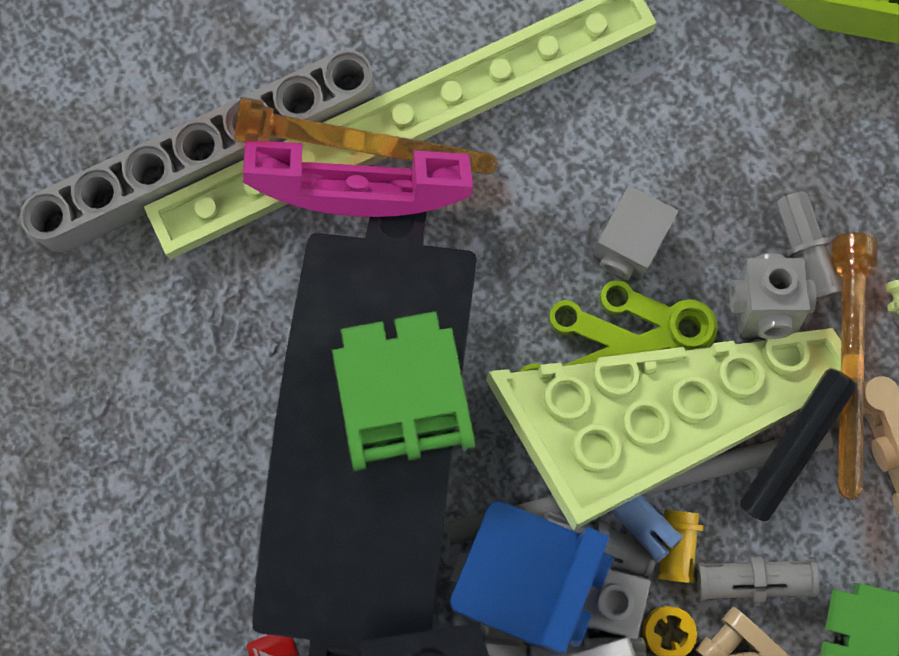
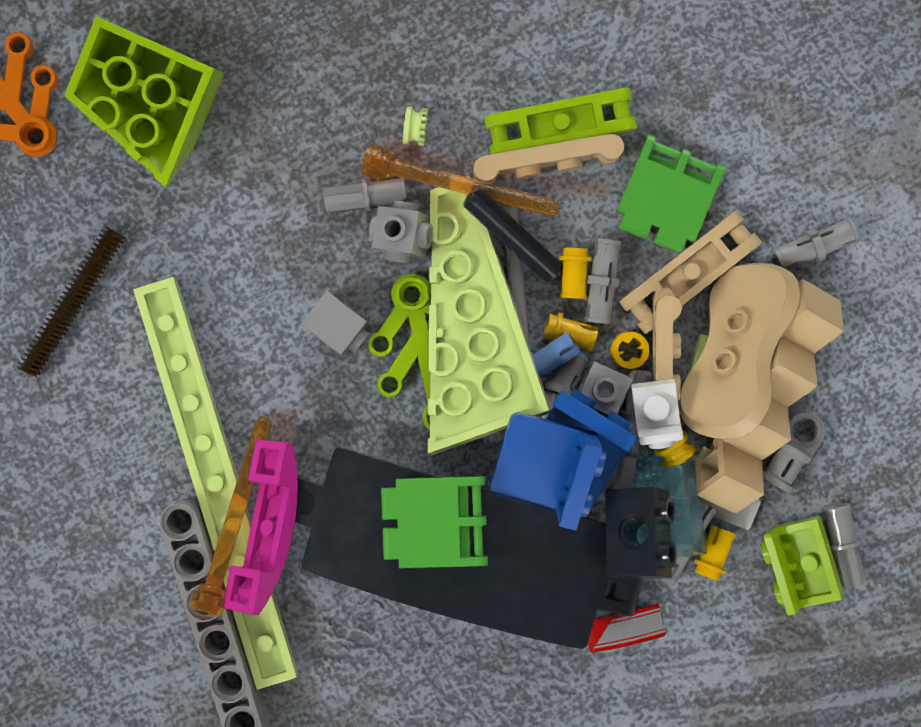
camera: 85 degrees left, 10 degrees up
none -> blue bracket [490,412,606,531]
none -> yellow pin [559,248,592,299]

